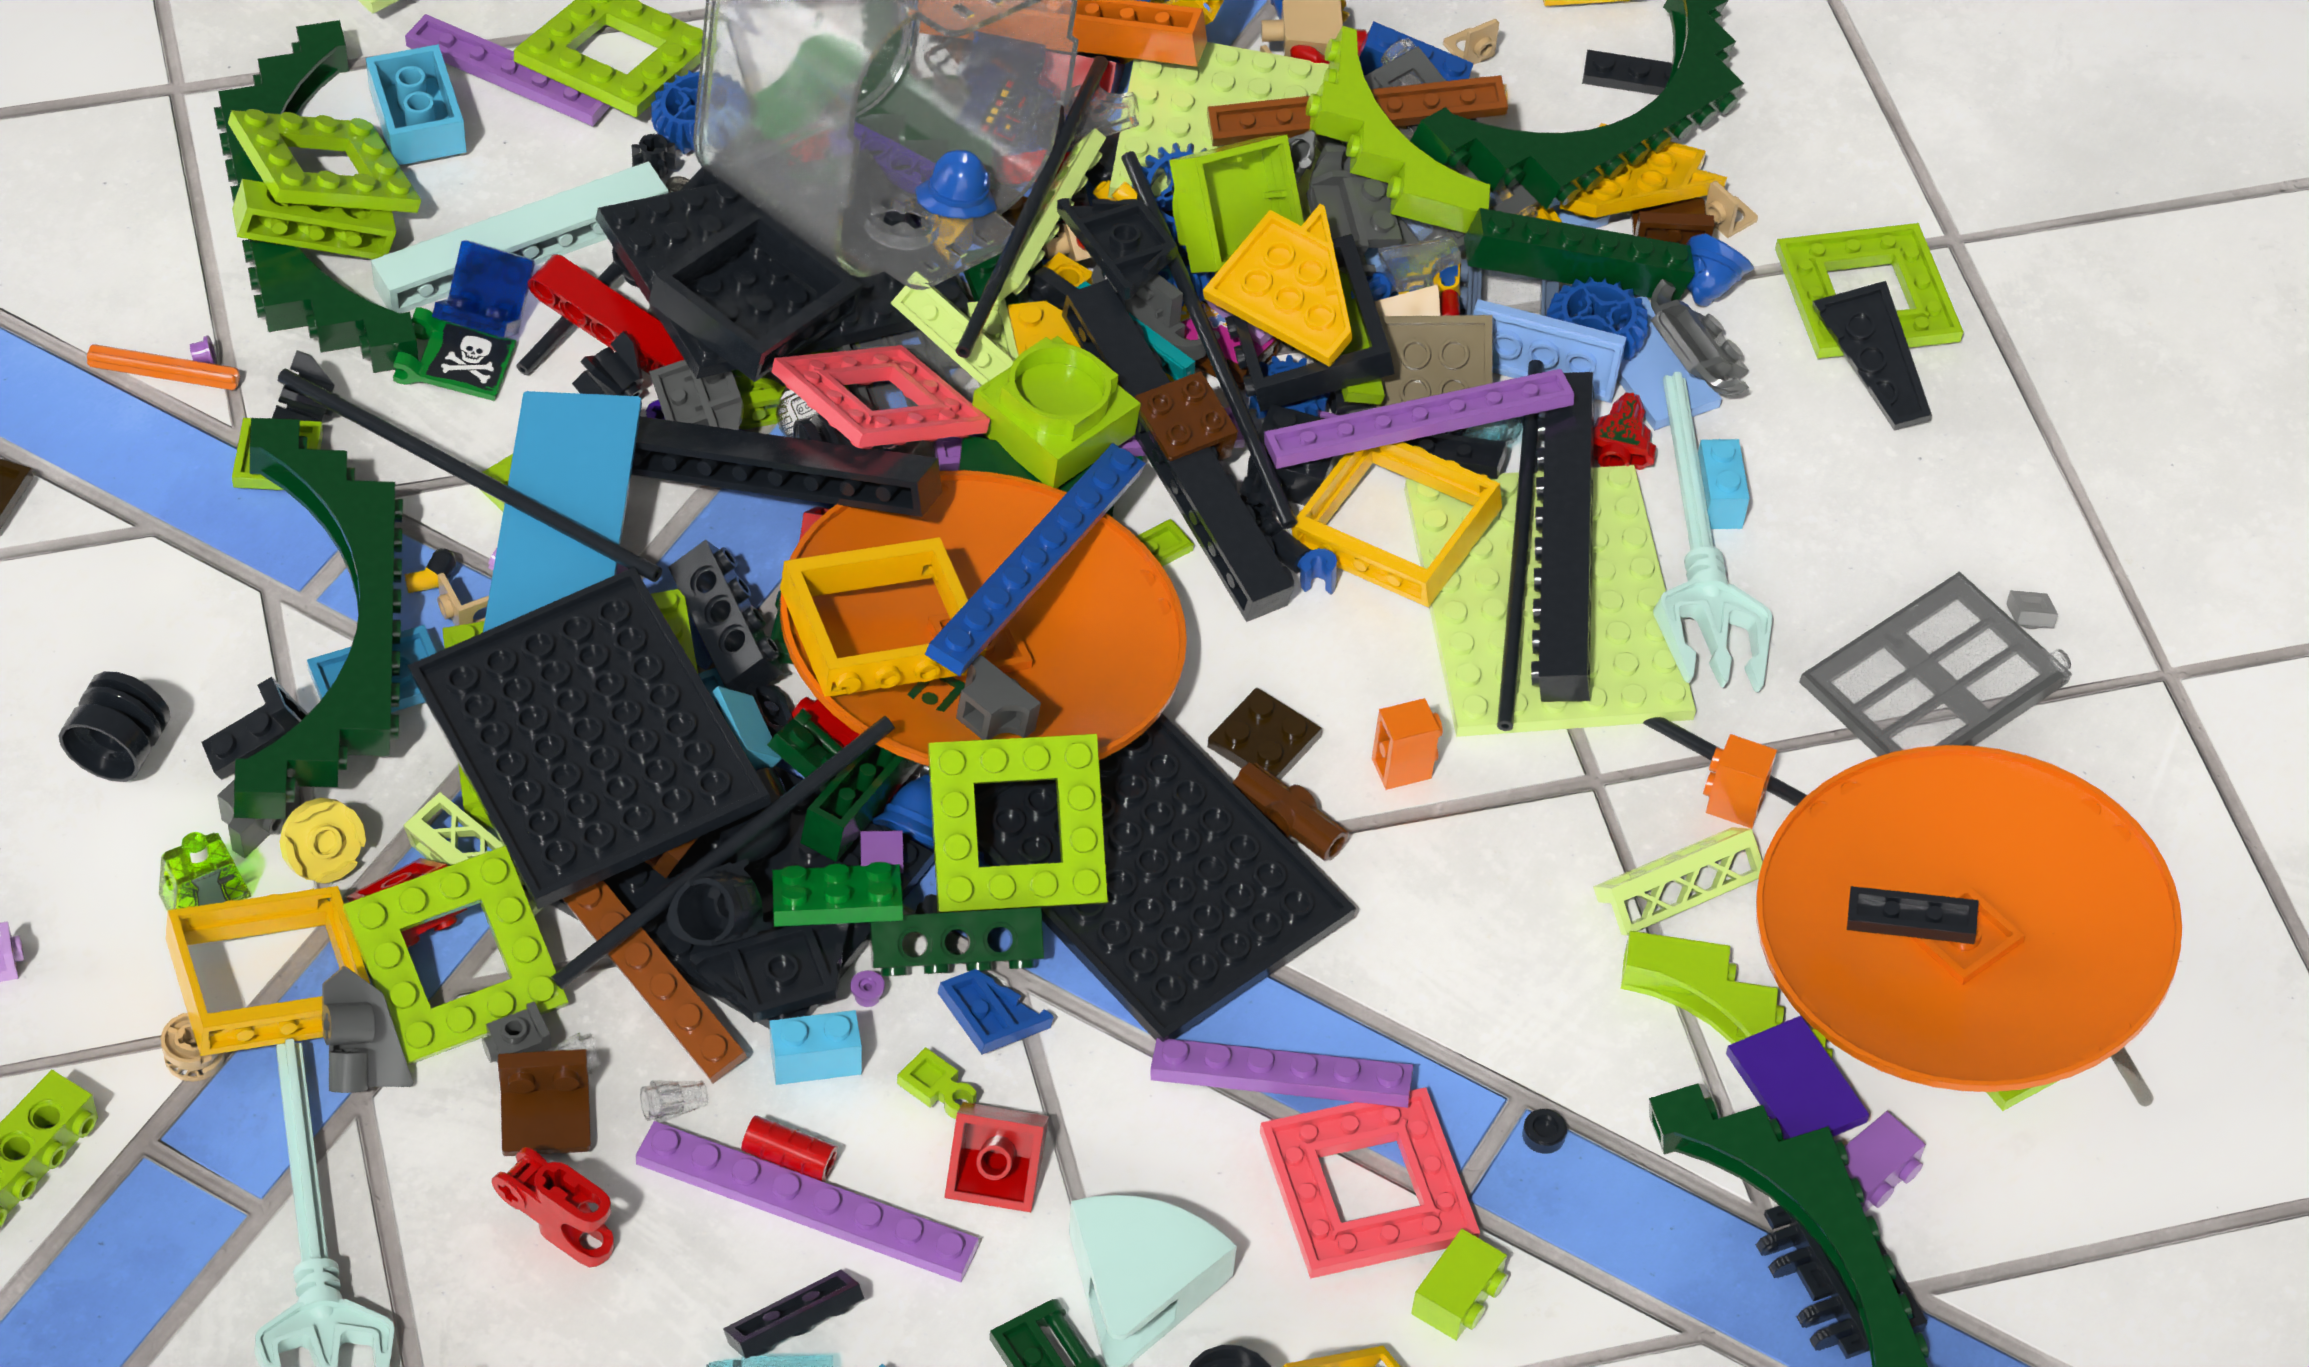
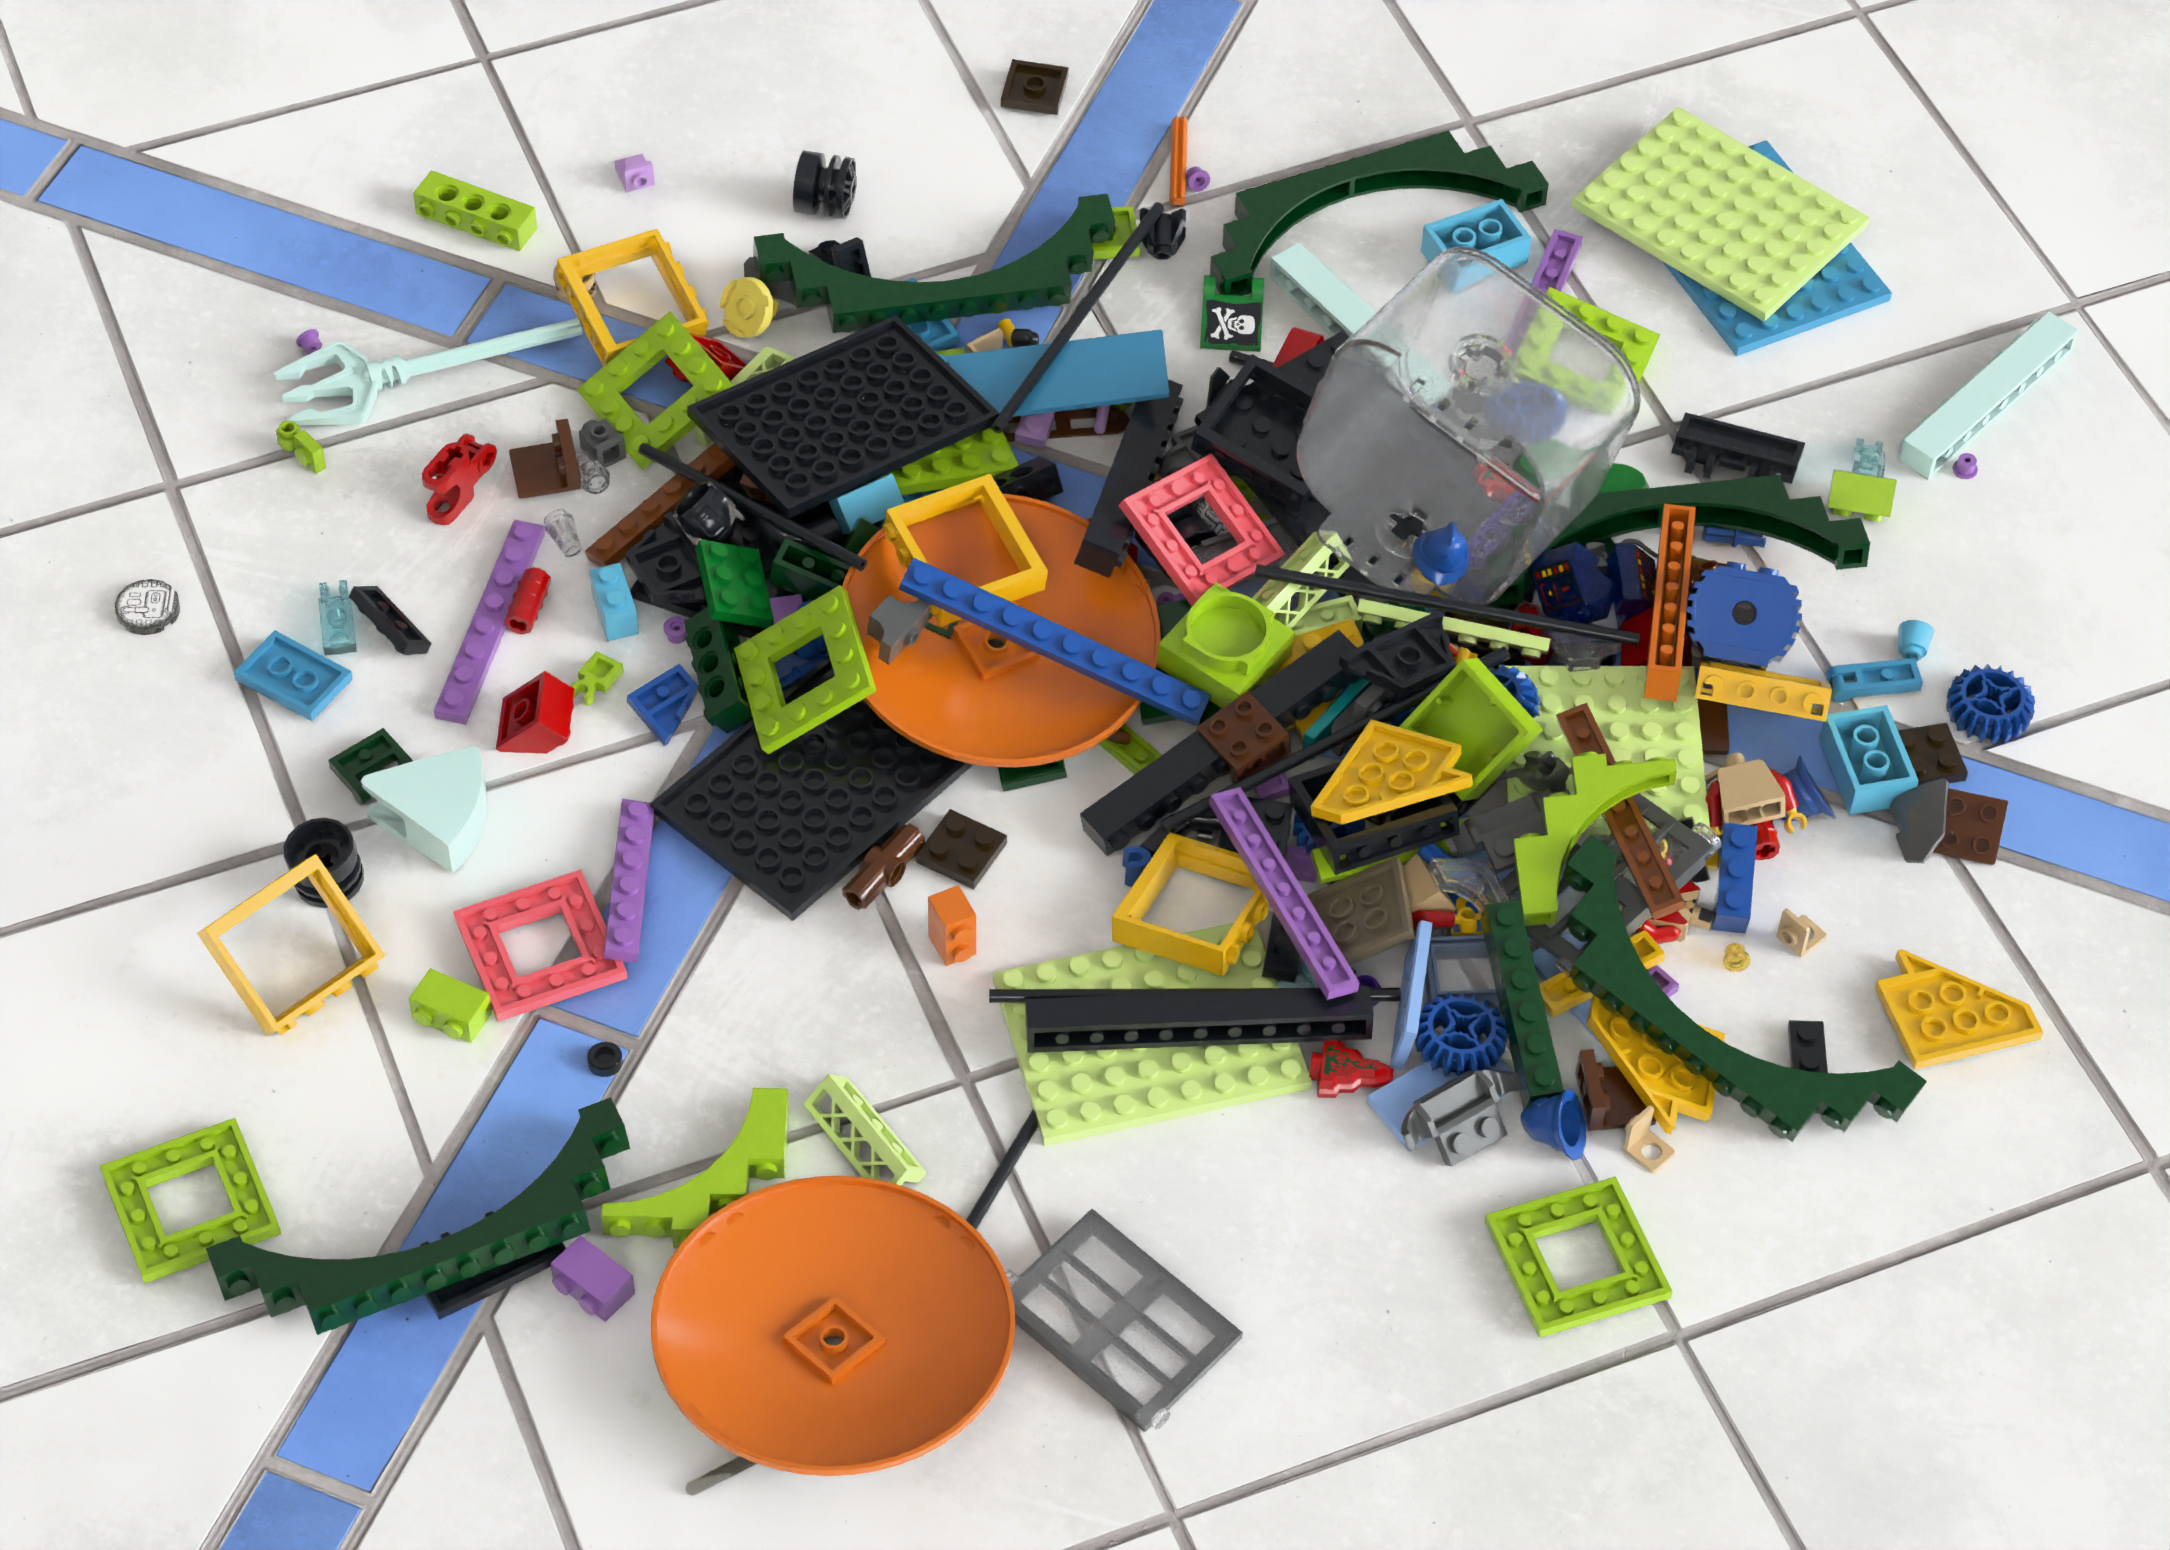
camera: 85 degrees right, 0 degrees up
clear neon green torso [158,832,251,912] -> none
lime plate [228,109,421,213] -> none
lime brick [232,179,396,259] -> none
dark grey panel [322,966,414,1093] -> none
clear blue bracket [432,240,535,338] -> none
light aqua piece [1653,372,1772,692] -> none
medium azure brick [1698,439,1750,529] -> none
orange brick [1703,734,1777,829] -> none
dark purple tile [1726,1015,1870,1140] -> none
black wing [1812,281,1932,431] -> none
black plate [1846,886,1979,944] -> none
light grey plate [2006,590,2058,629] -> none

